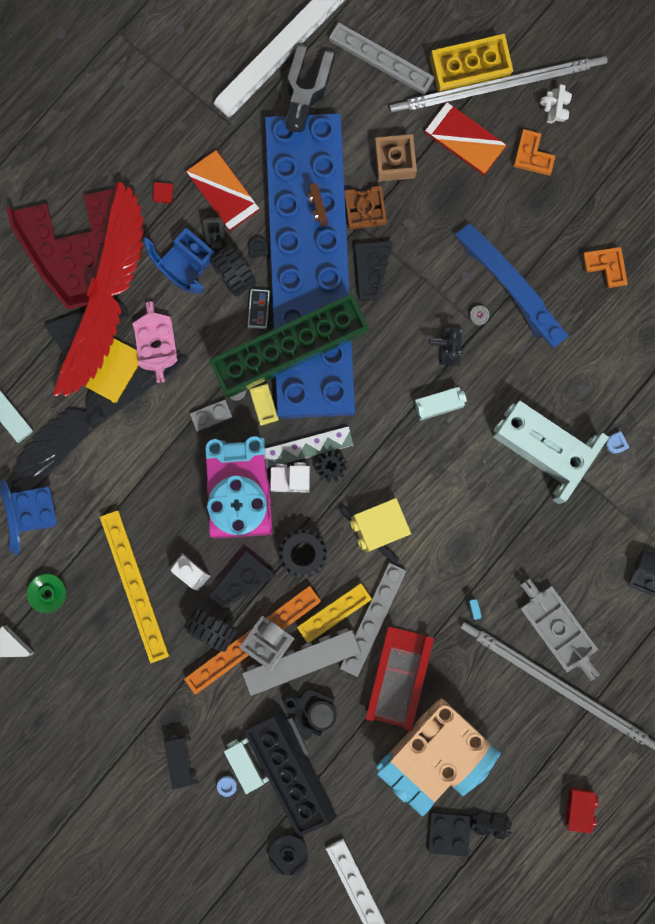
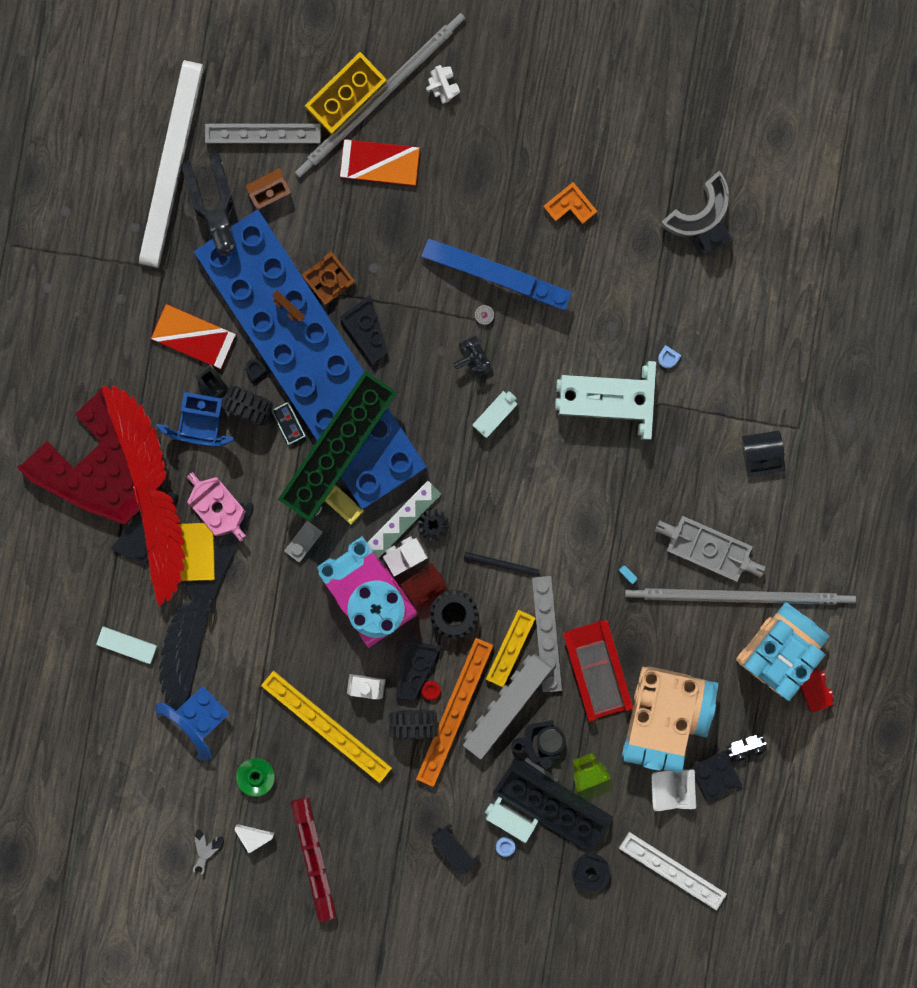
camera: 30 degrees left, 5 degrees up
red tile [153,182,174,204] -> none
light grey plate [239,616,294,671] -> none
light yellow panel [350,498,411,553] -> none
medium nougat brick [374,134,417,182] -> none
orange plate [514,129,555,176] -> none
none -> dark orange brick [246,168,291,209]
none -> dark red piece [290,797,337,922]
none -> clear red brick [401,563,447,607]
none -> red tile [421,681,441,700]
none -> clear neon green piece [572,752,611,792]
none -> white bracket [652,769,696,811]
none -> medium azure piece [736,602,830,701]

